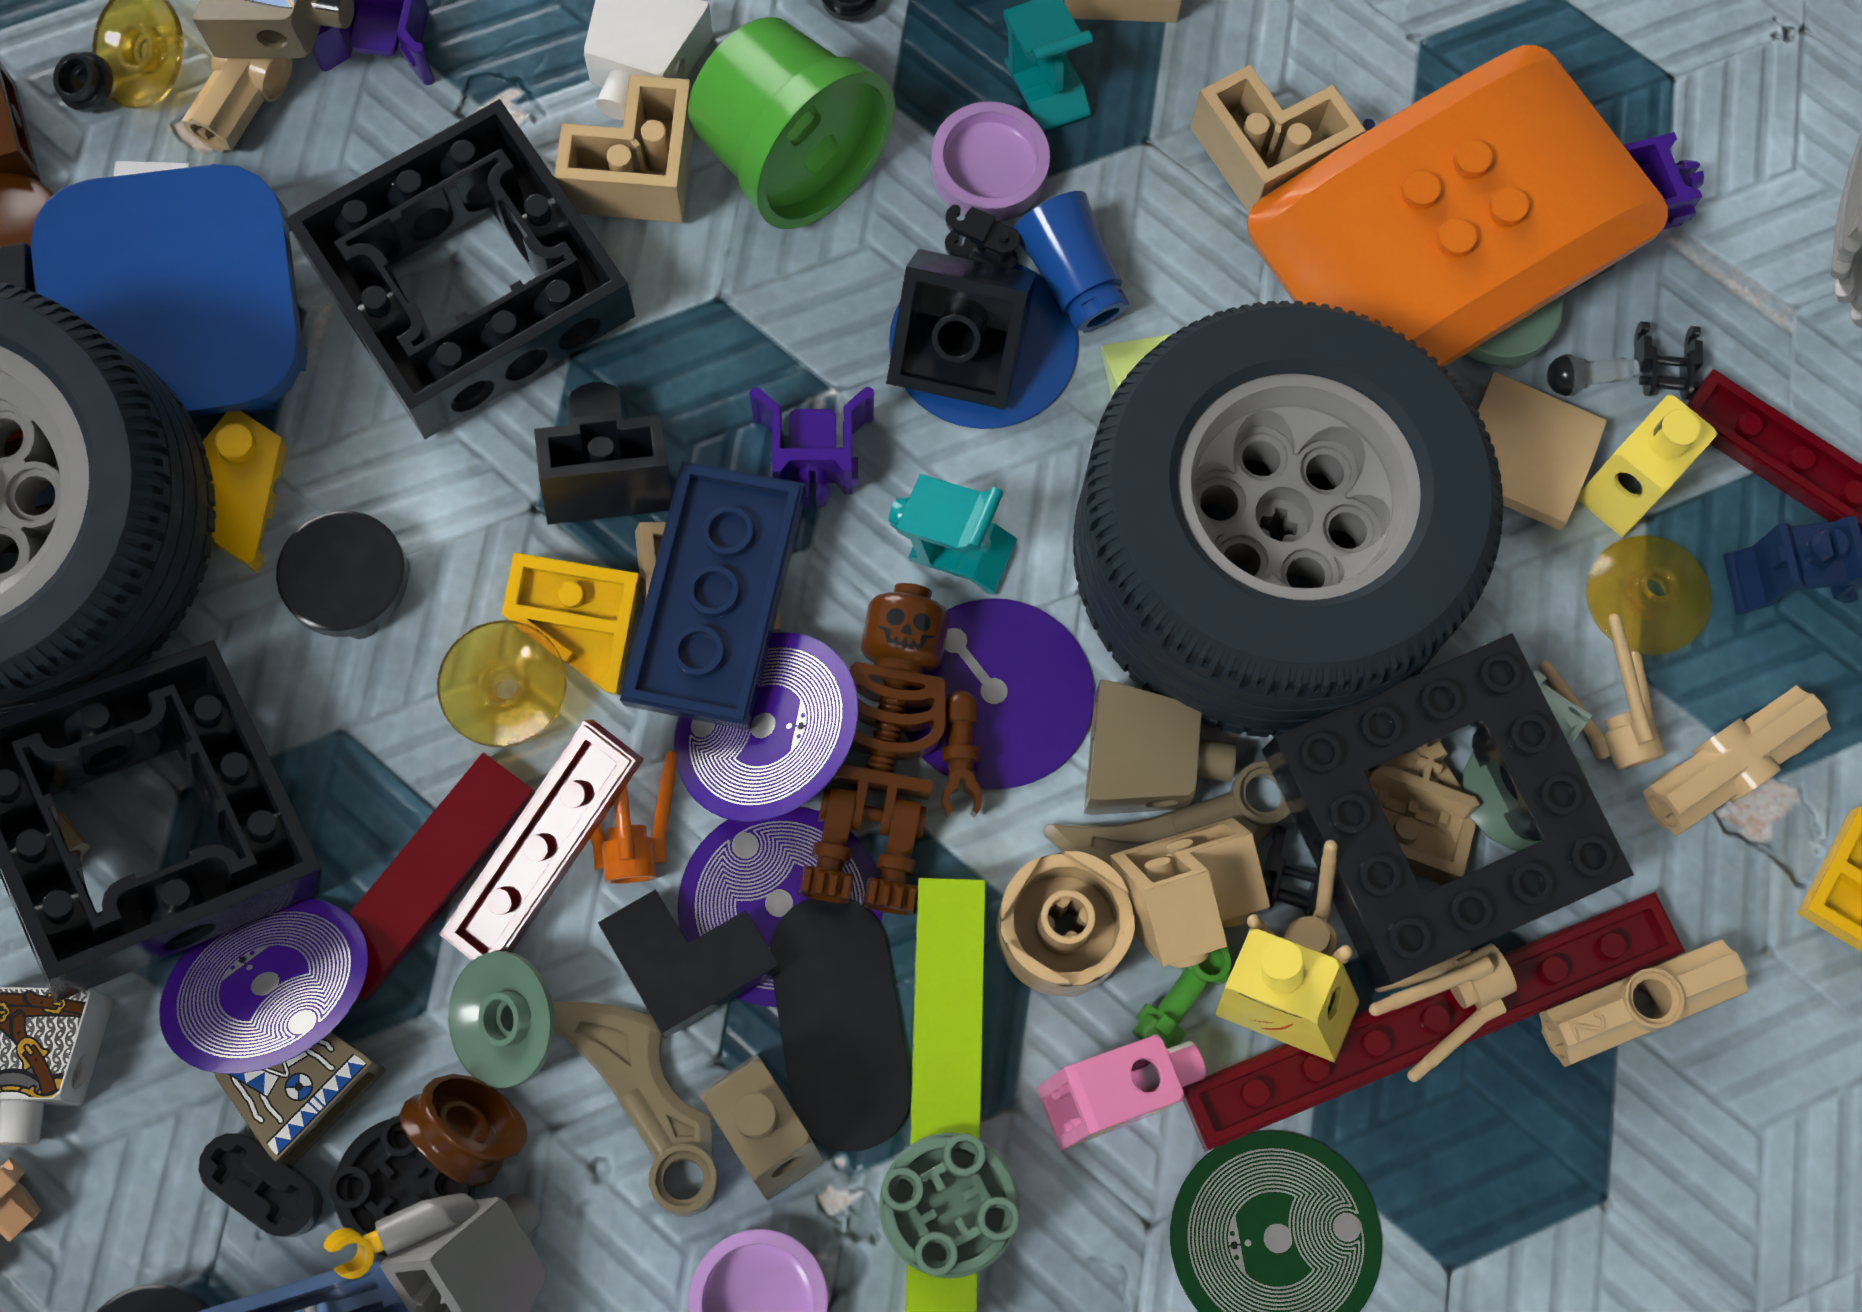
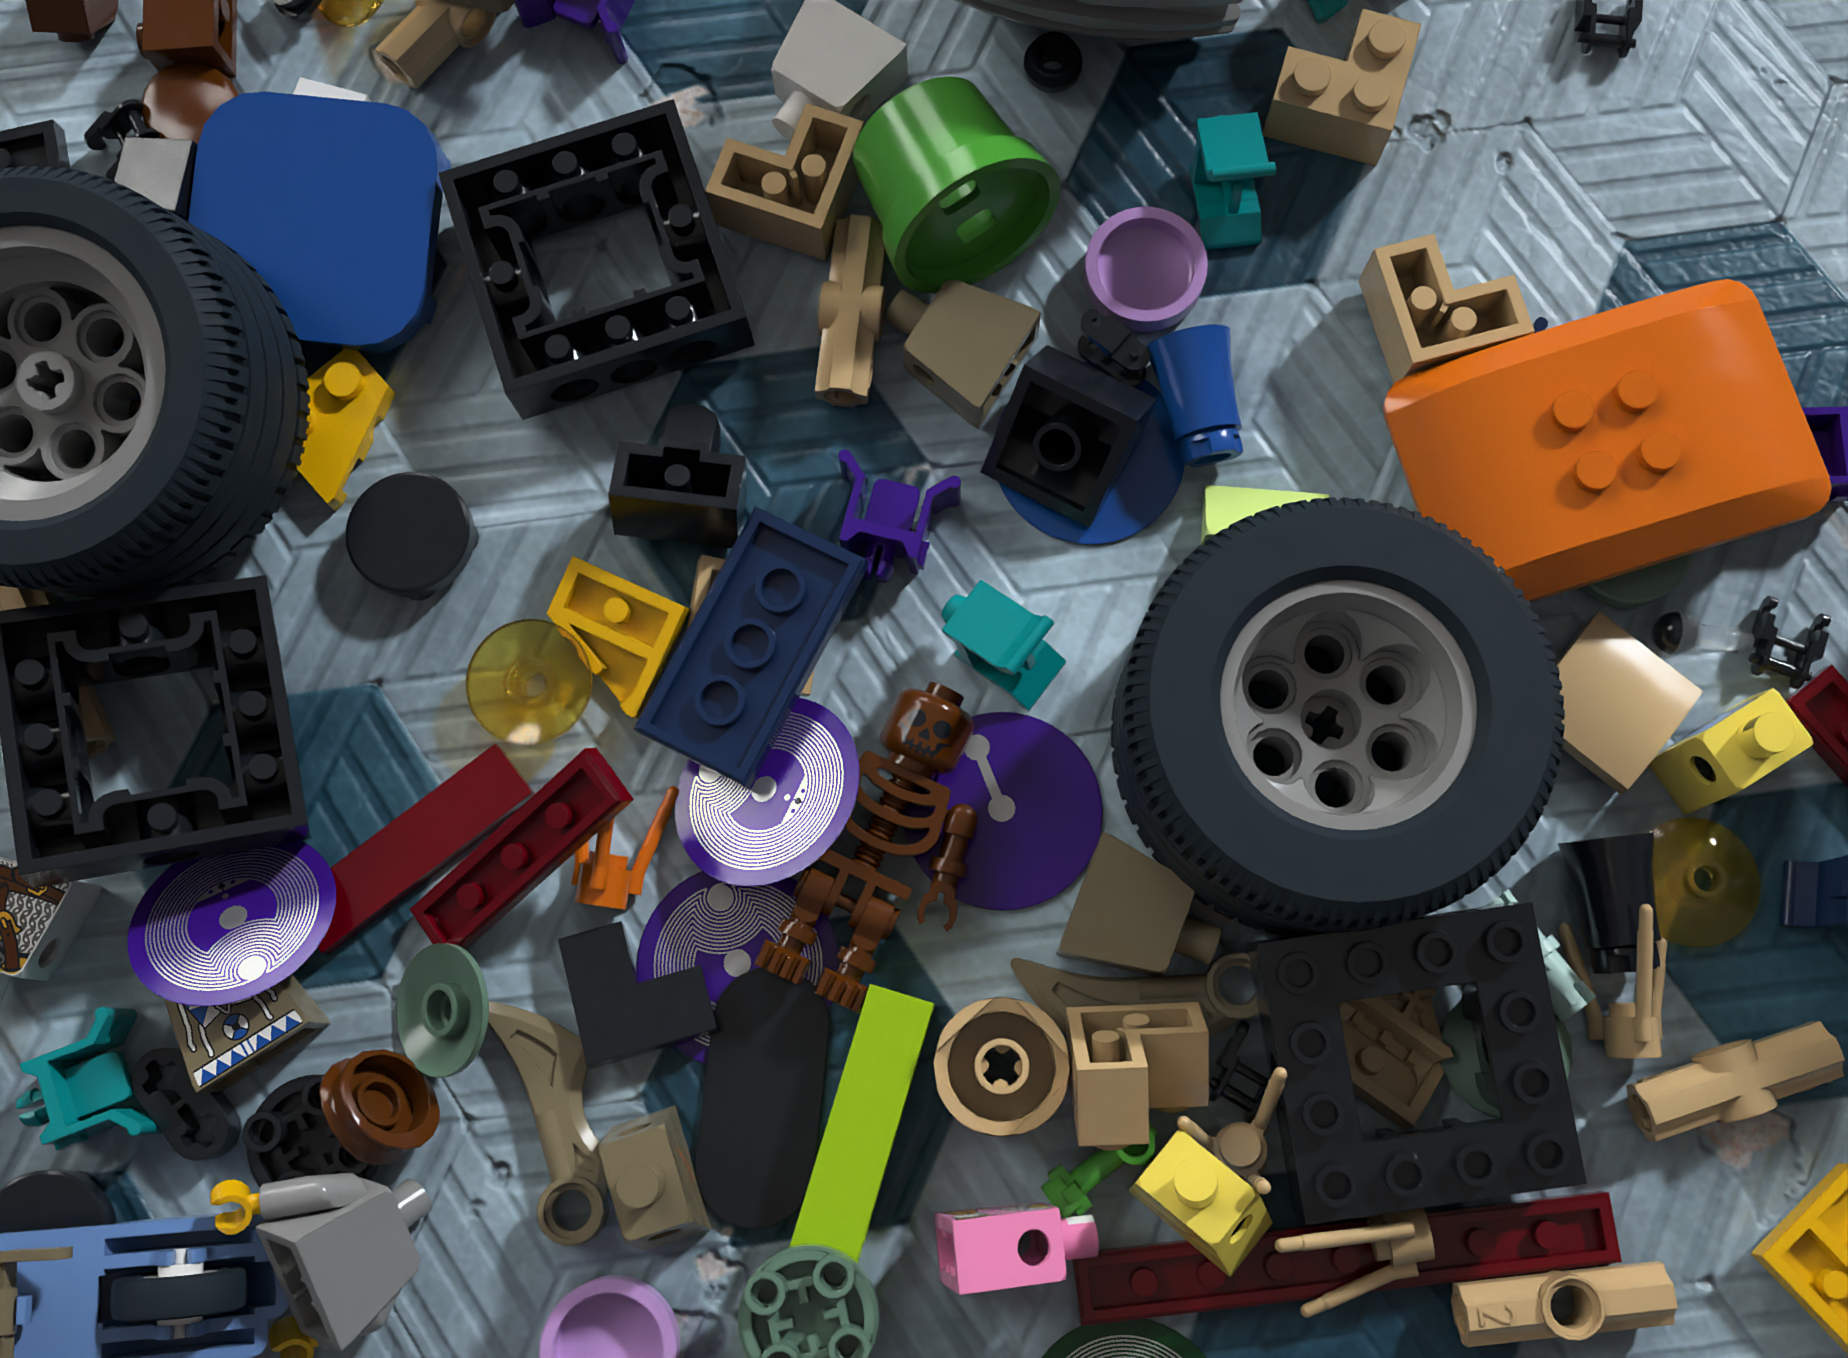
camera: 25 degrees right, 5 degrees up
none -> teal piece [16,1007,162,1151]
none -> tan piece [815,214,886,408]
none -> dark tan torso [885,279,1041,429]
none -> black plant [1558,832,1661,974]

